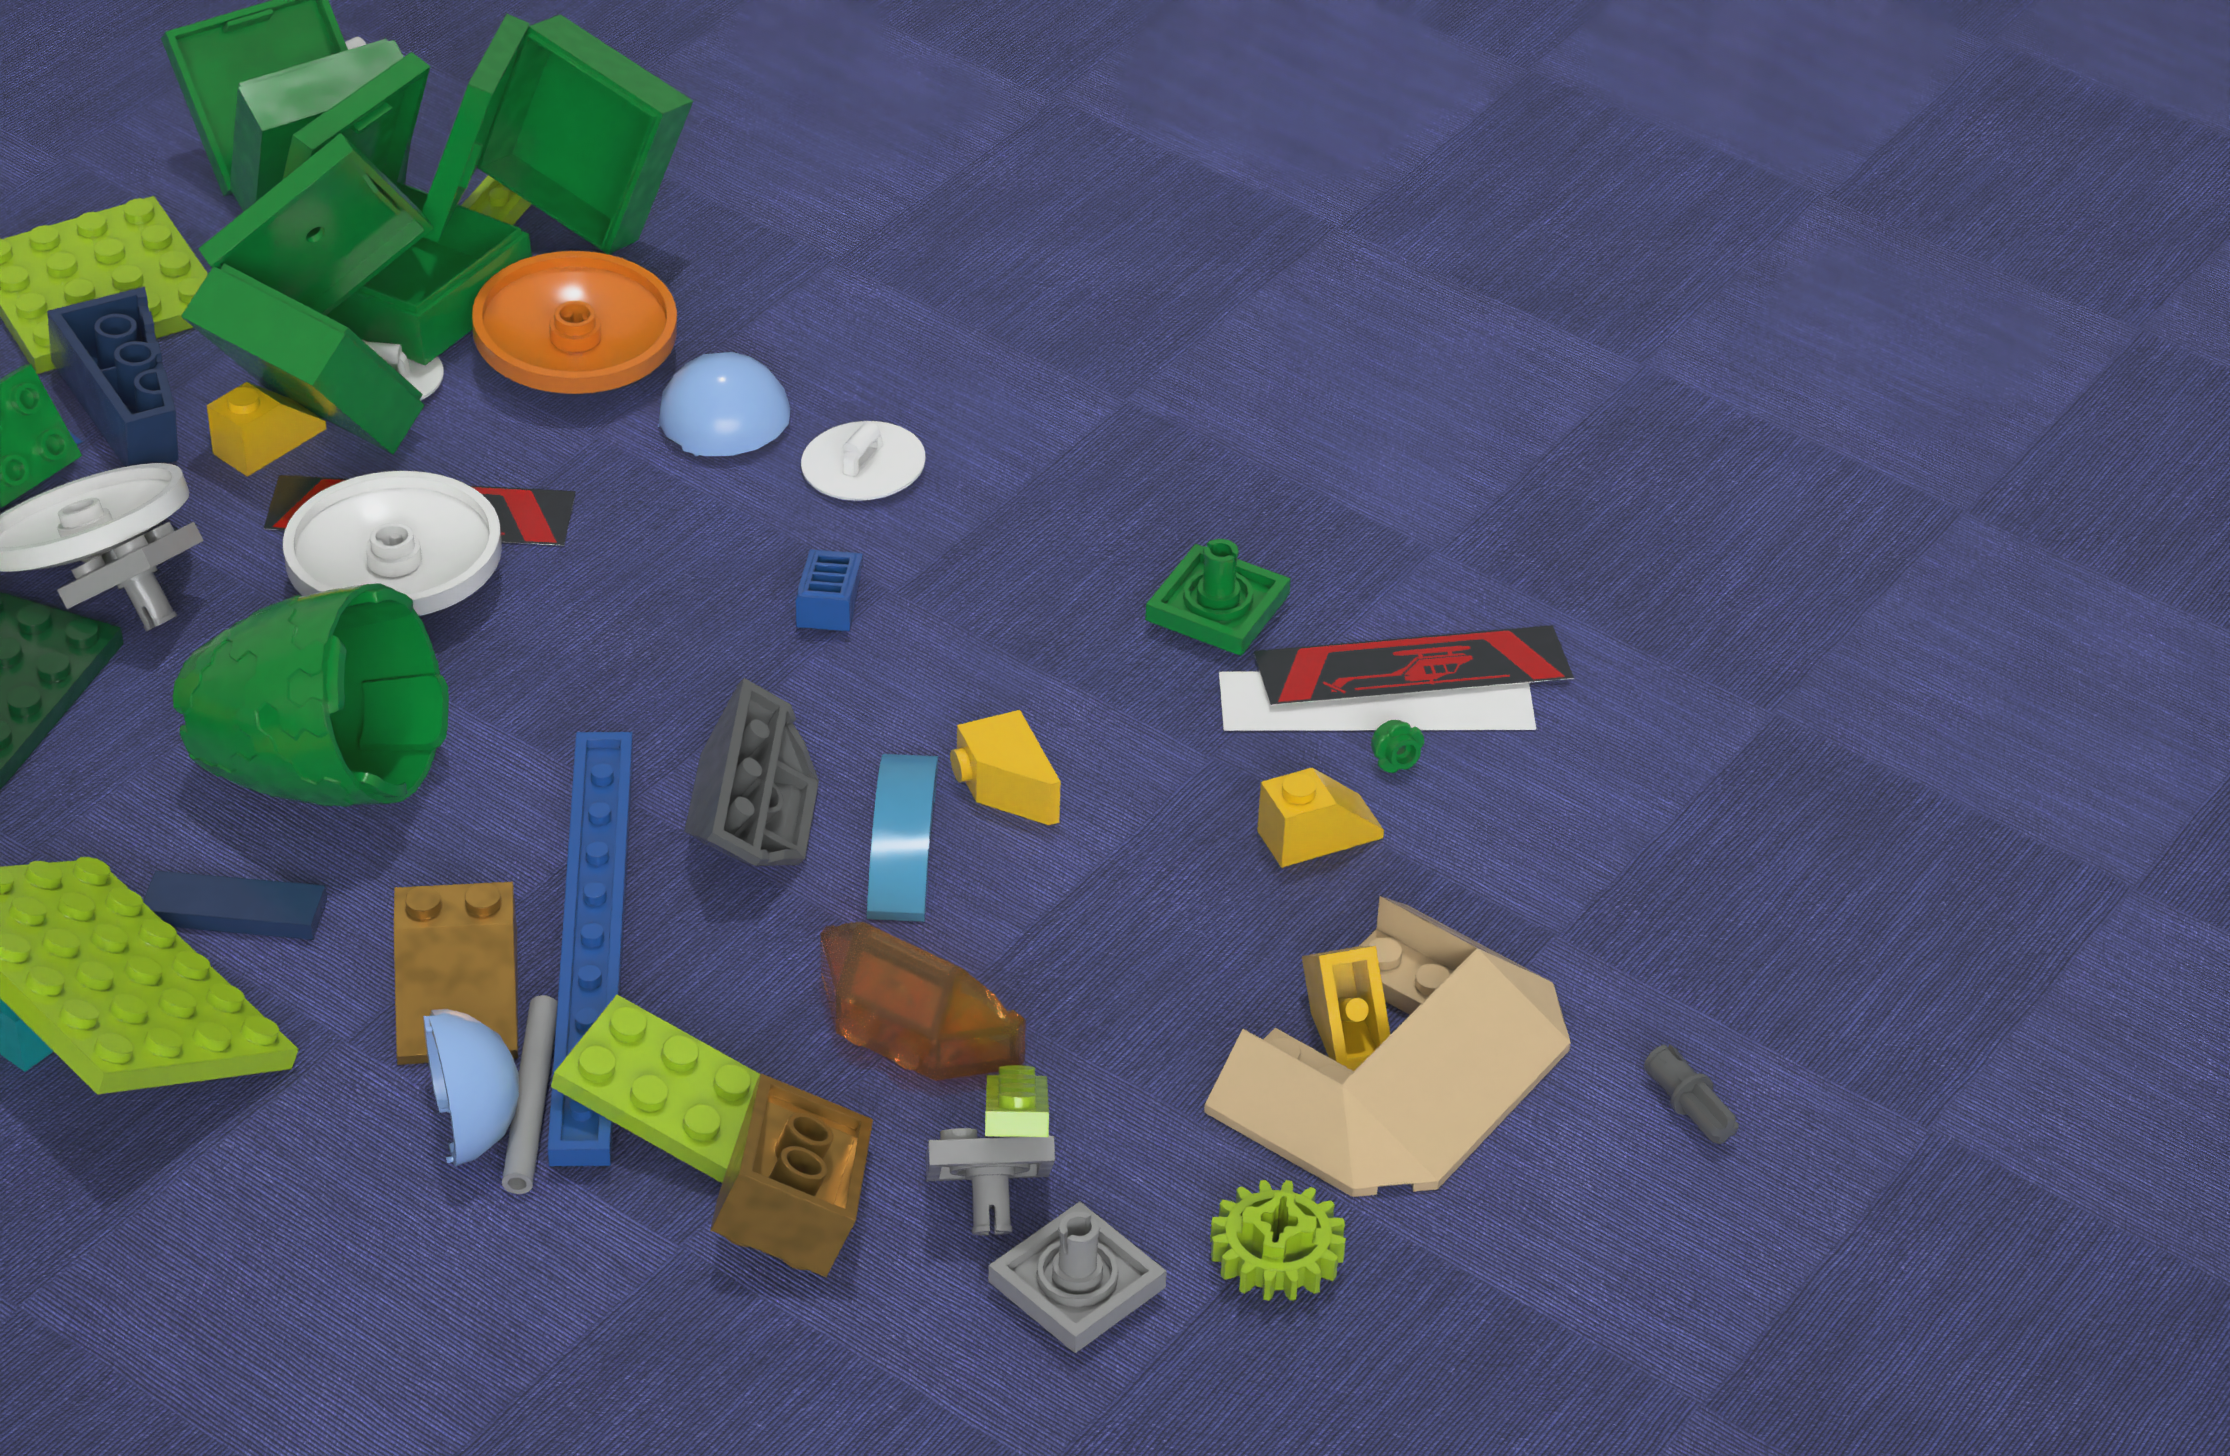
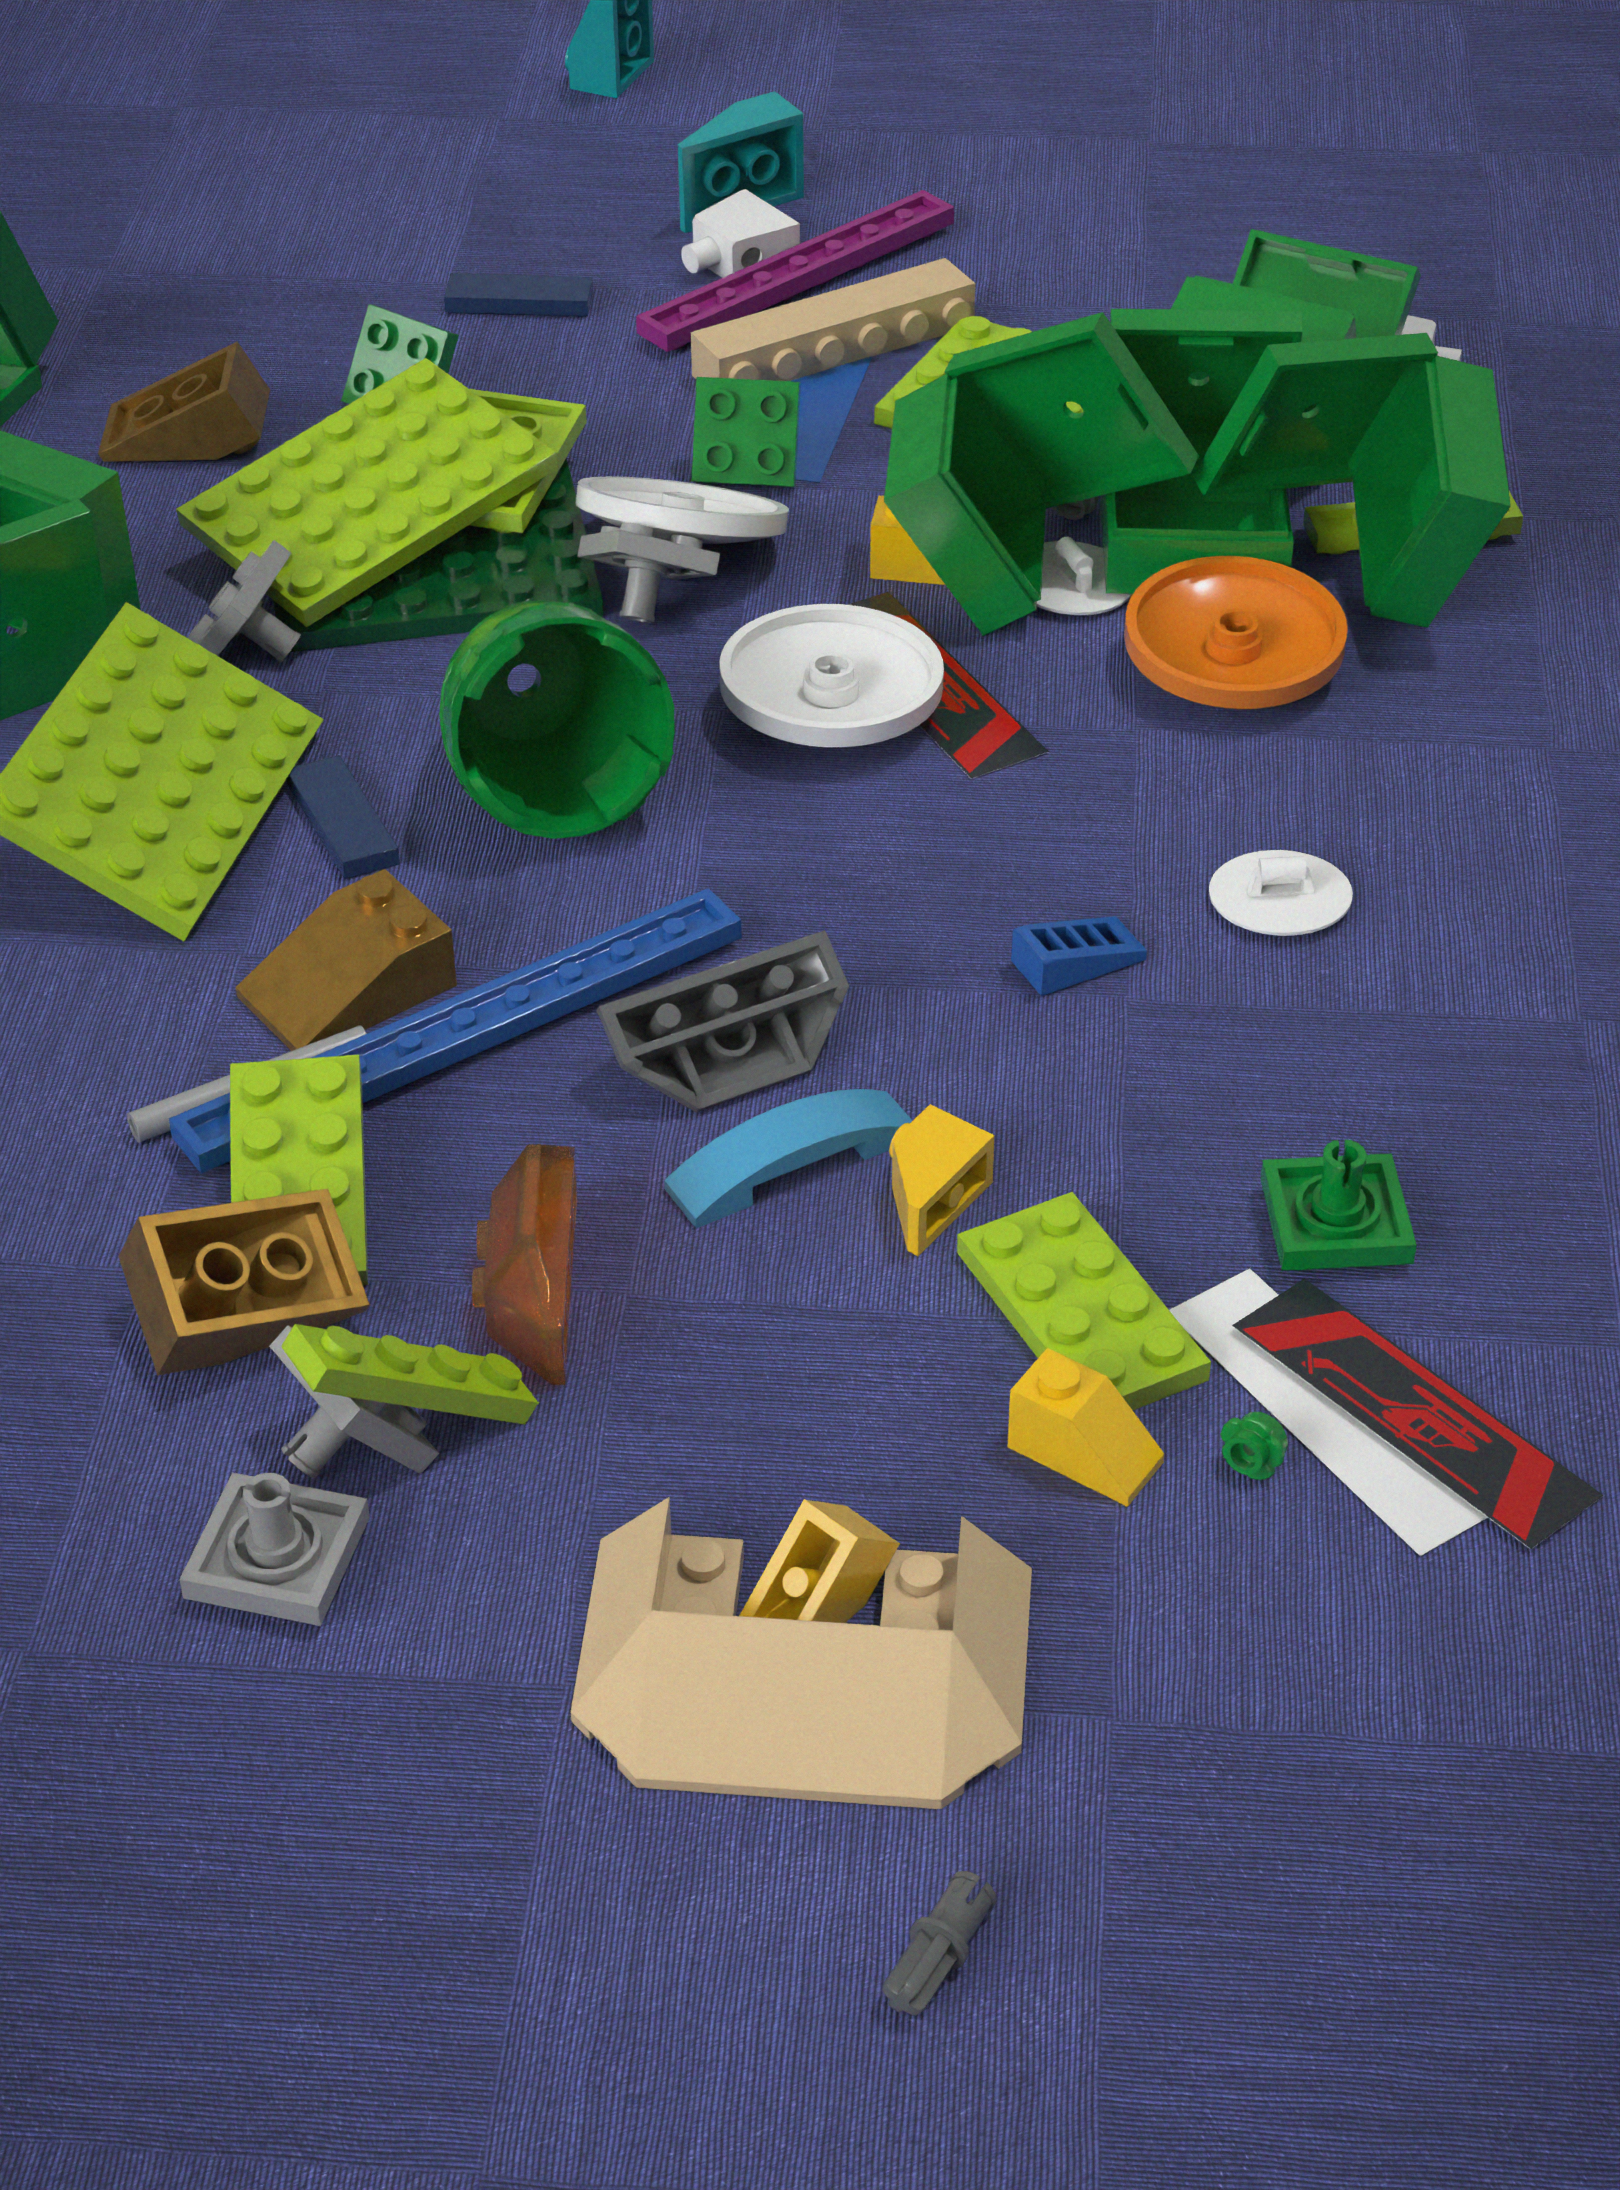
camera: 60 degrees right, 0 degrees up
dark blue wedge [47,286,179,467] -> none
light blue cylinder [423,1009,519,1167] -> none
light blue cylinder [658,352,791,457] -> none
lime gear [1210,1180,1346,1301] -> none
none -> lime plate [957,1192,1211,1410]

